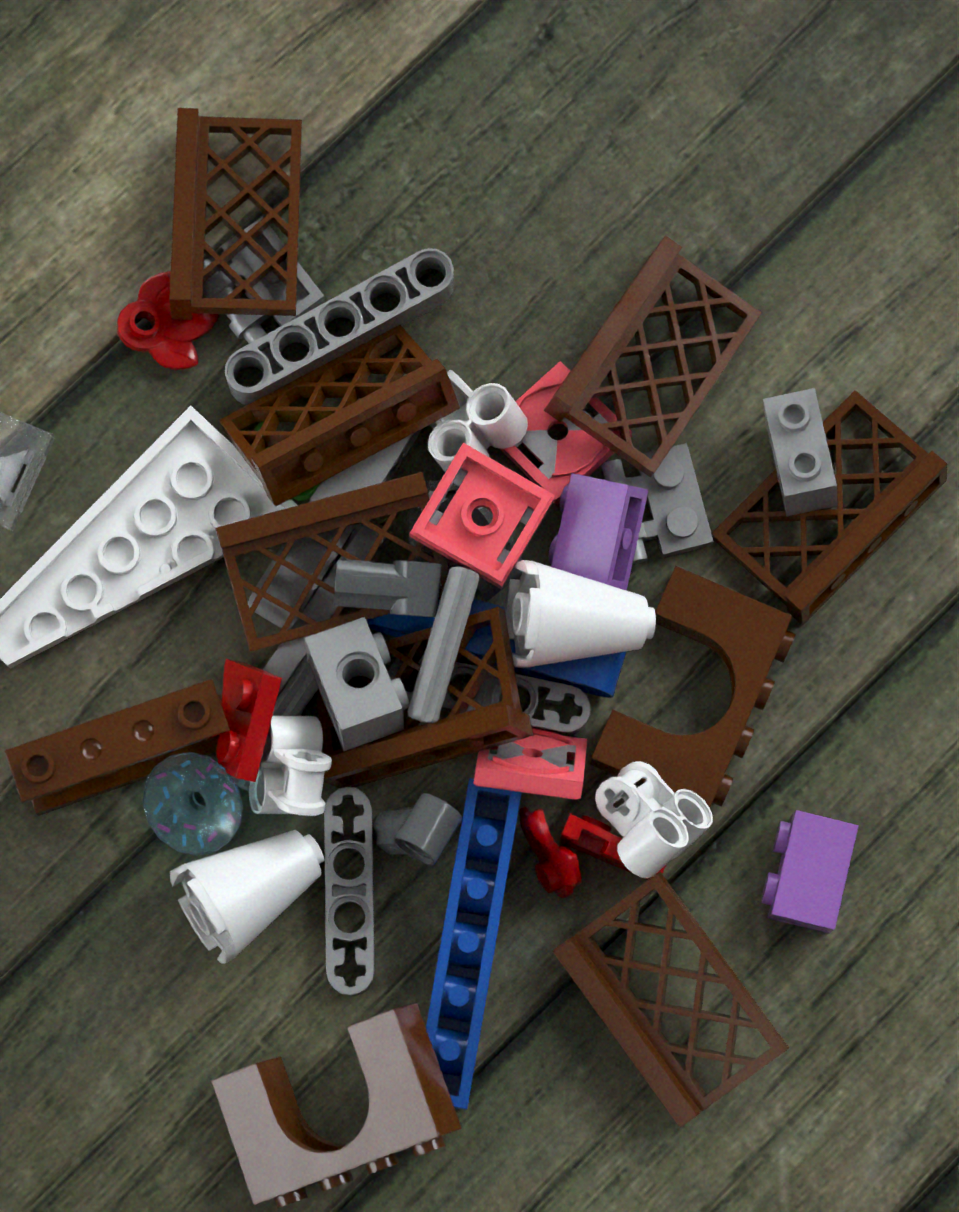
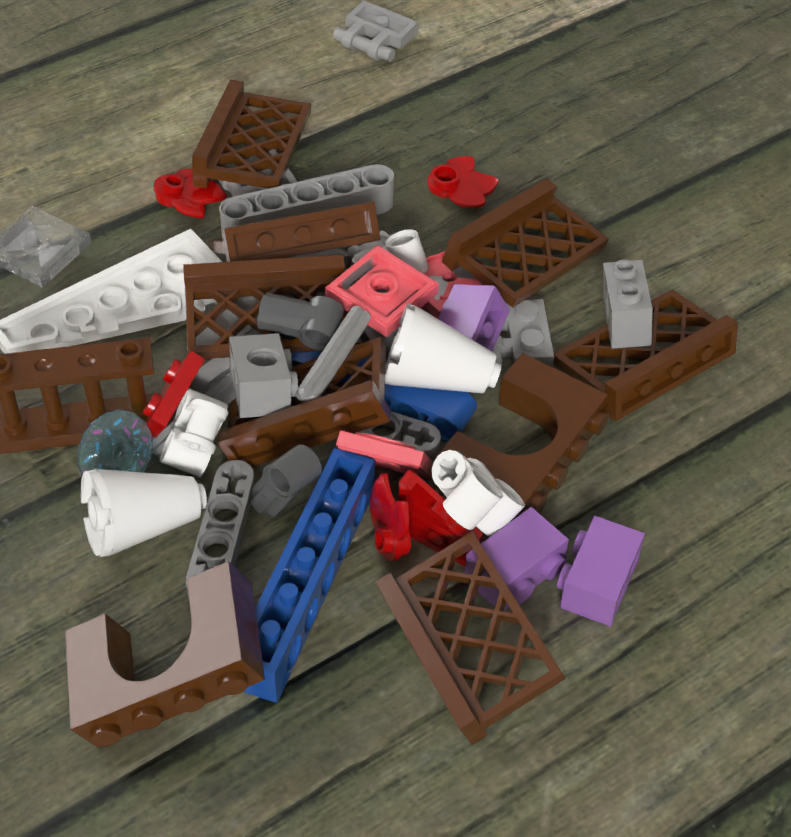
camera: 10 degrees right, 30 degrees down
none -> red plate [427,156,499,208]
none -> medium lavender brick [465,507,569,611]

